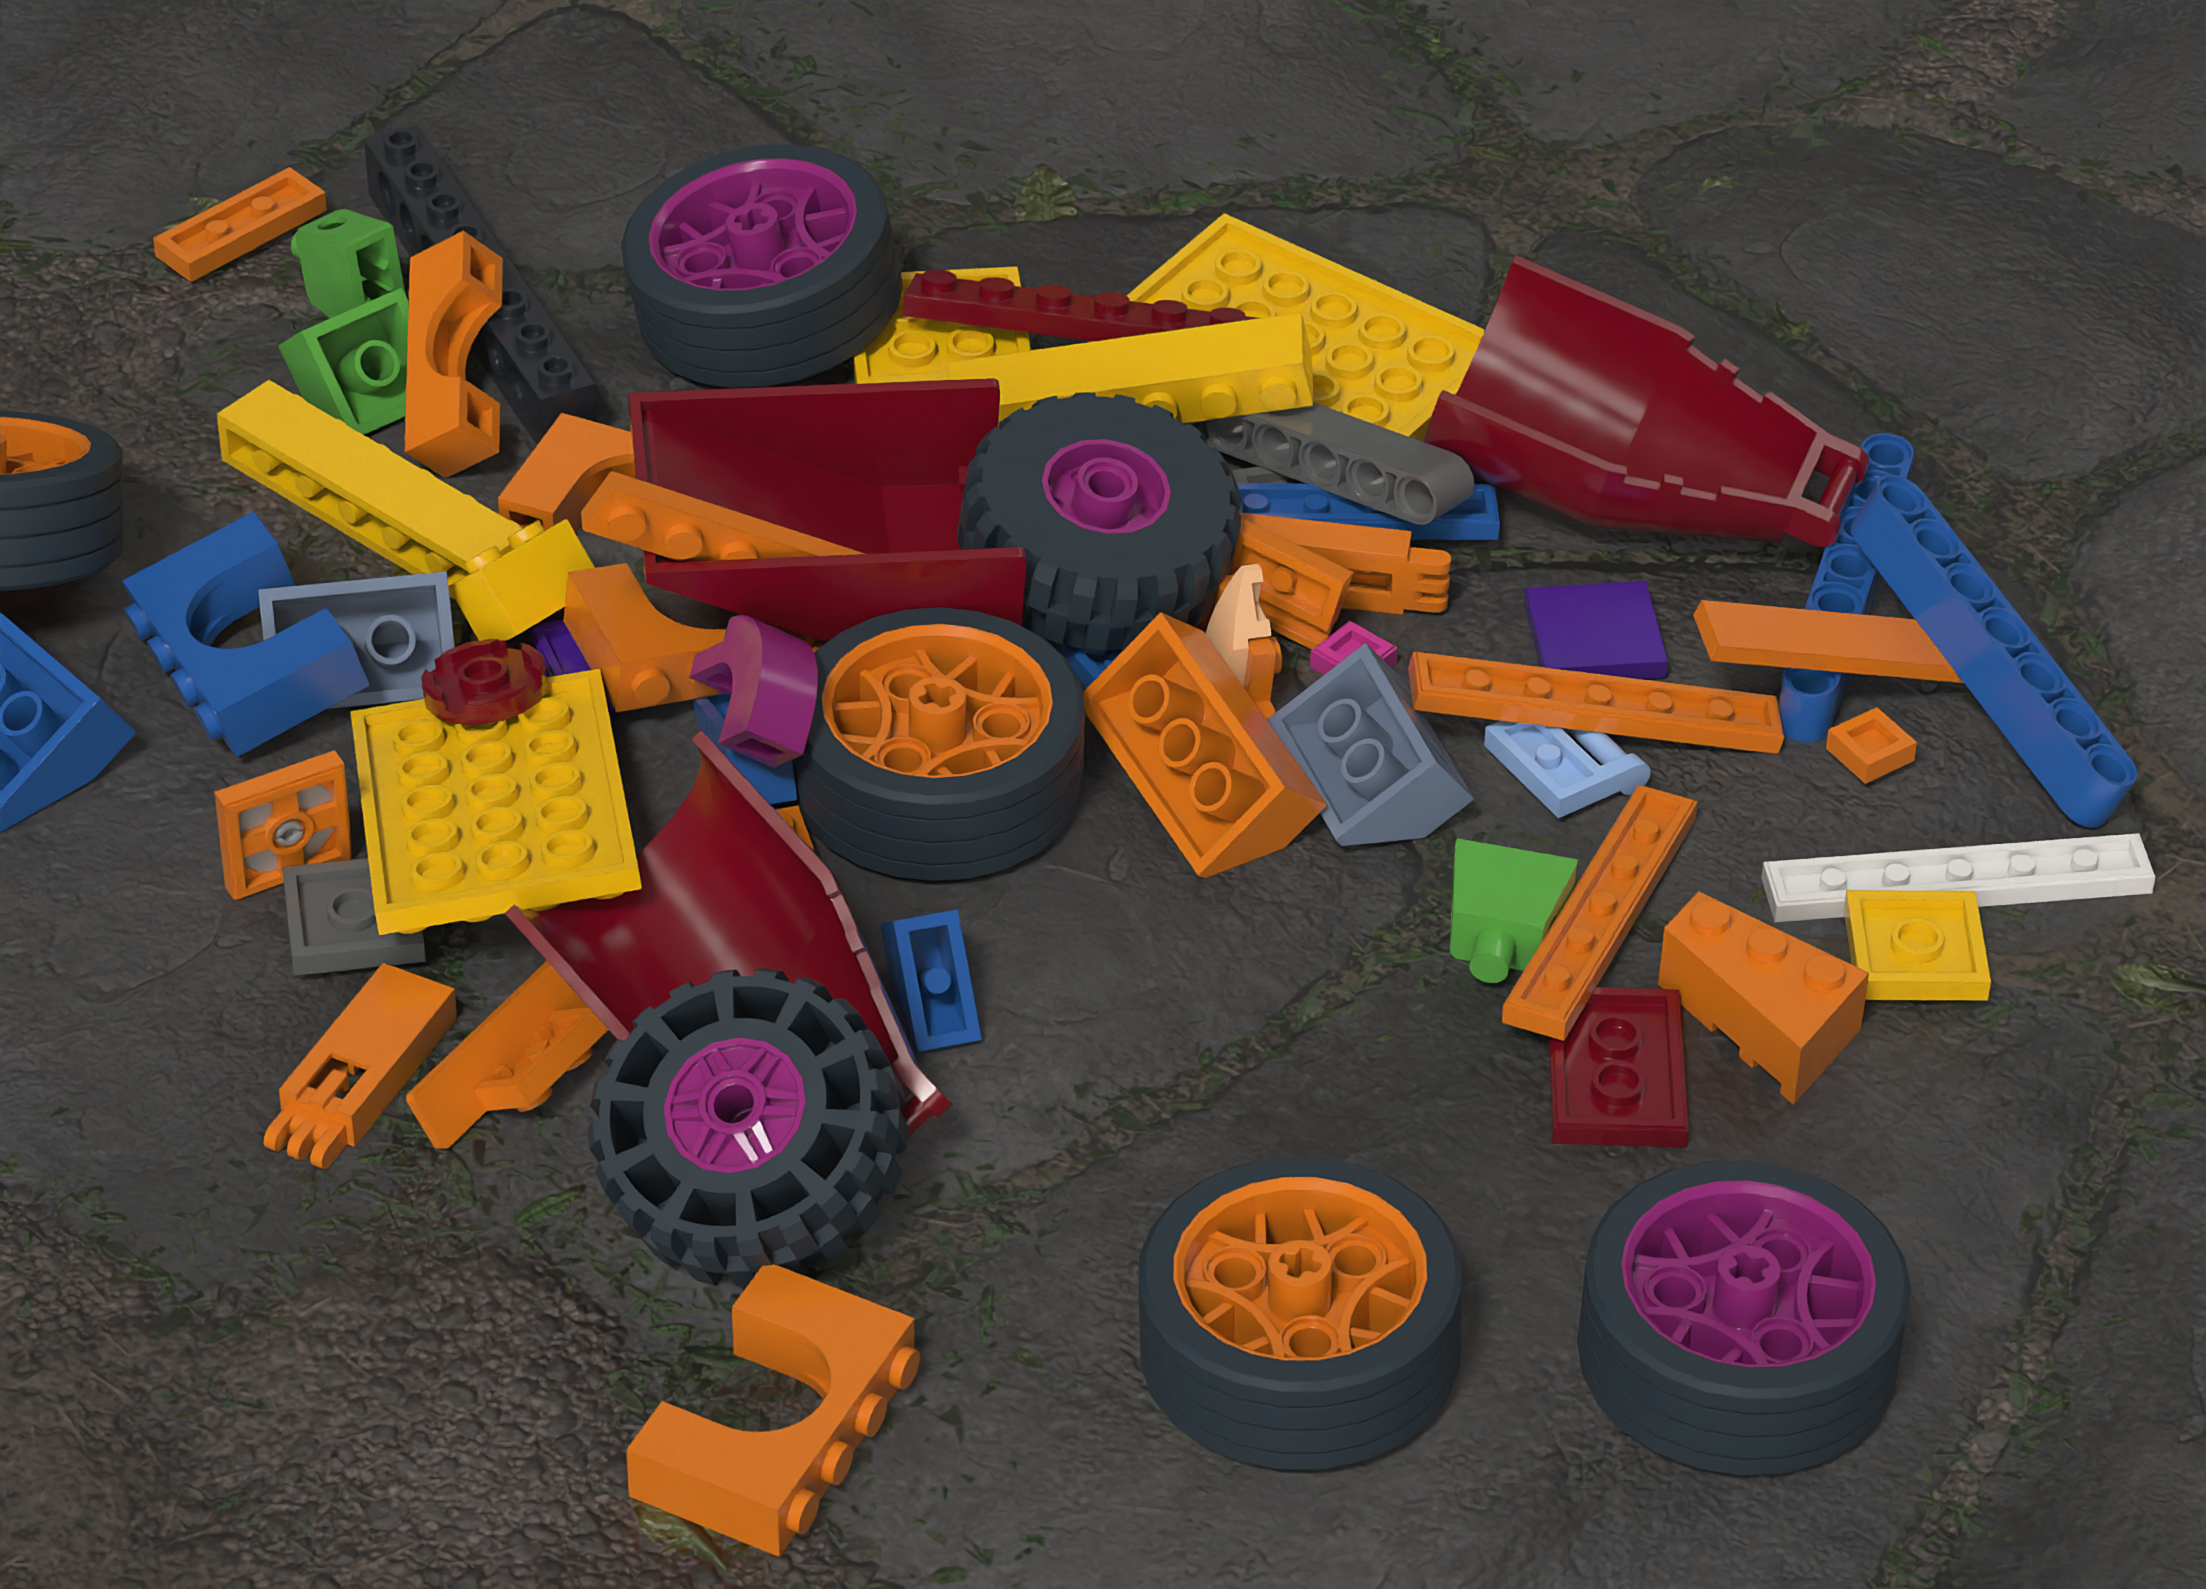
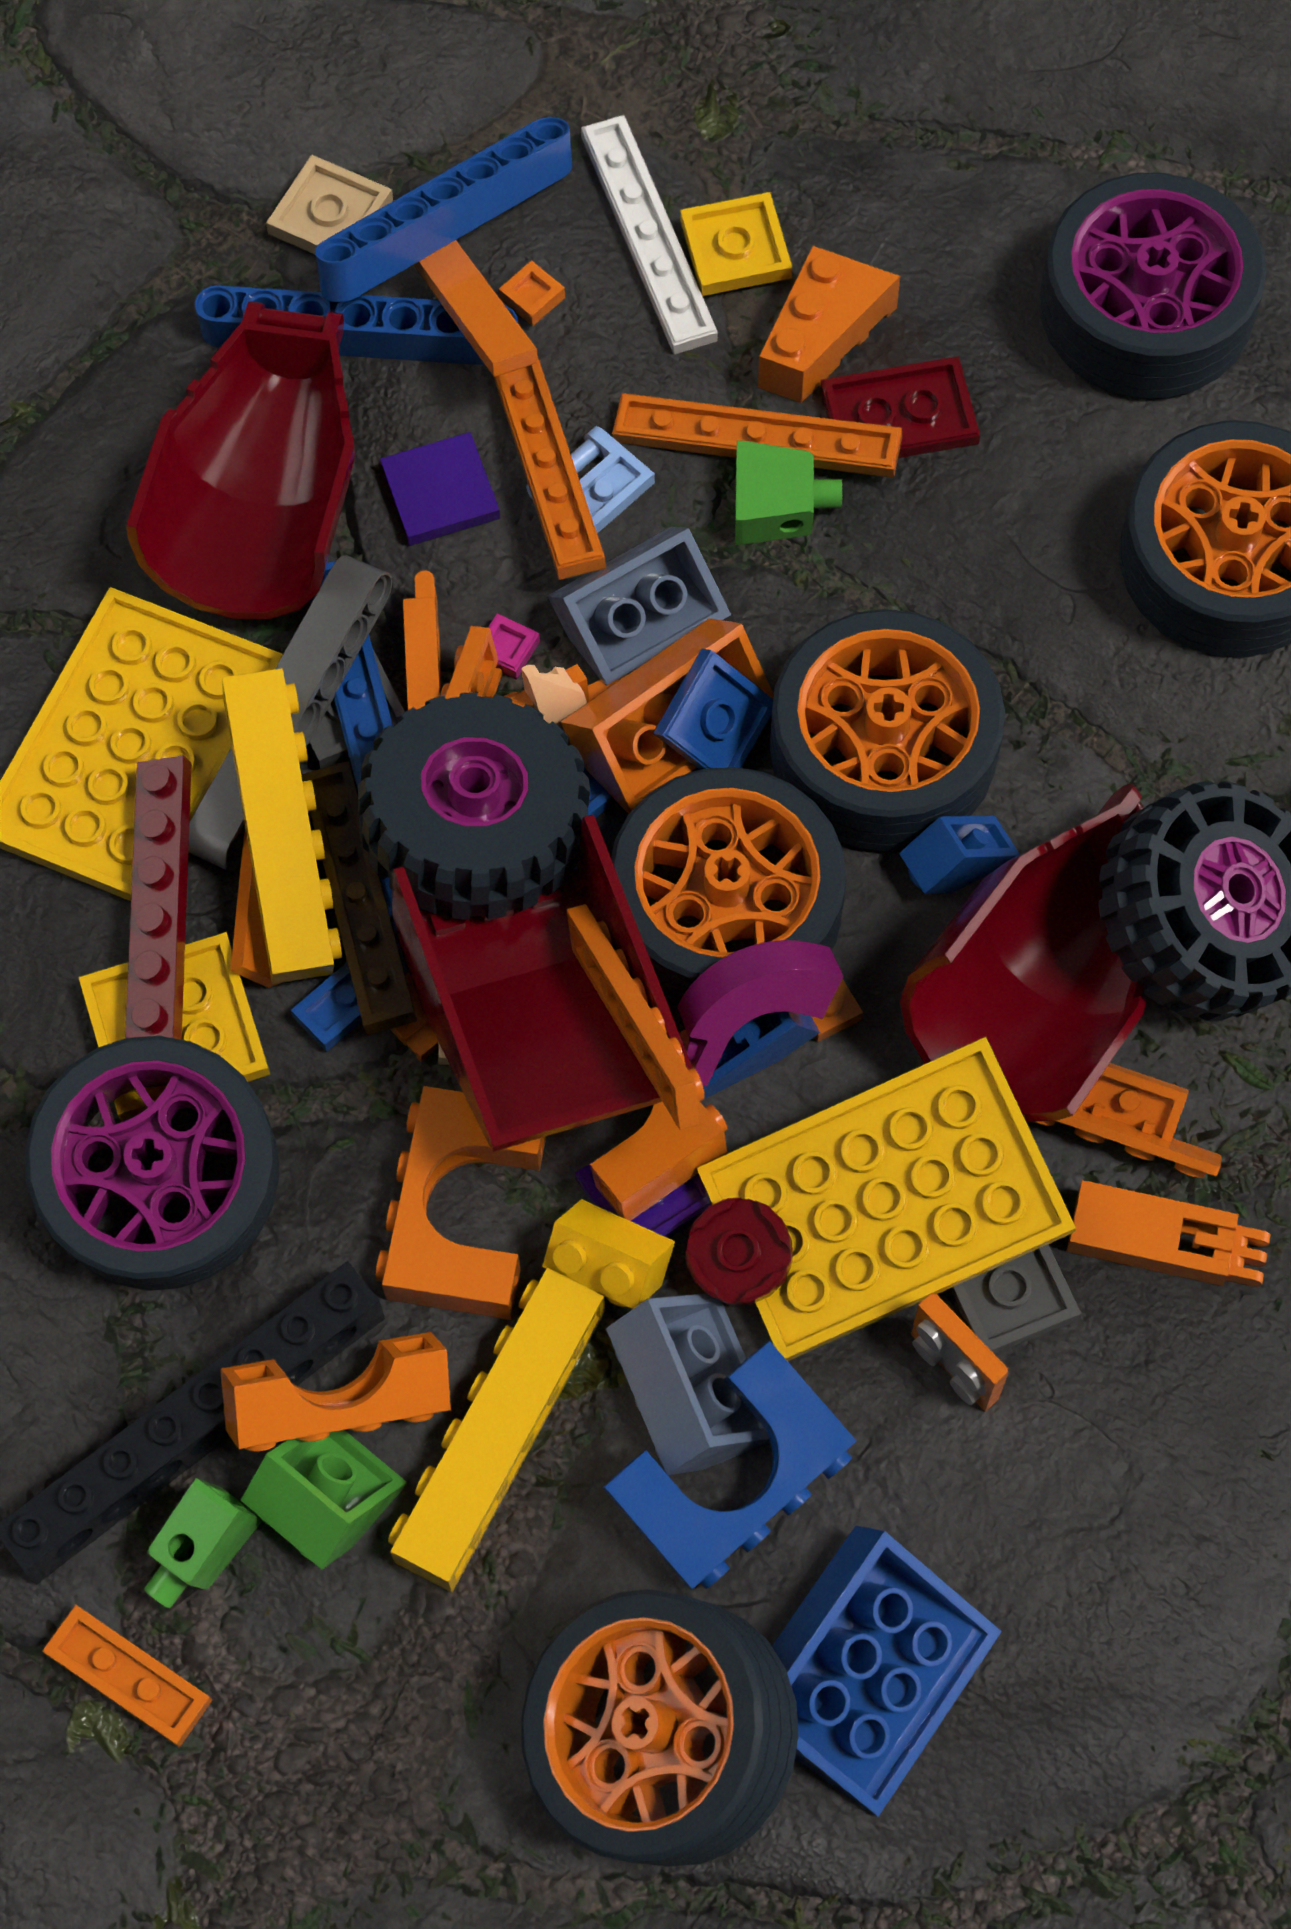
camera: 100 degrees left, 25 degrees up
none -> tan plate [266,155,393,254]
none -> blue tile [653,649,773,770]
none -> wheel [770,609,1005,851]

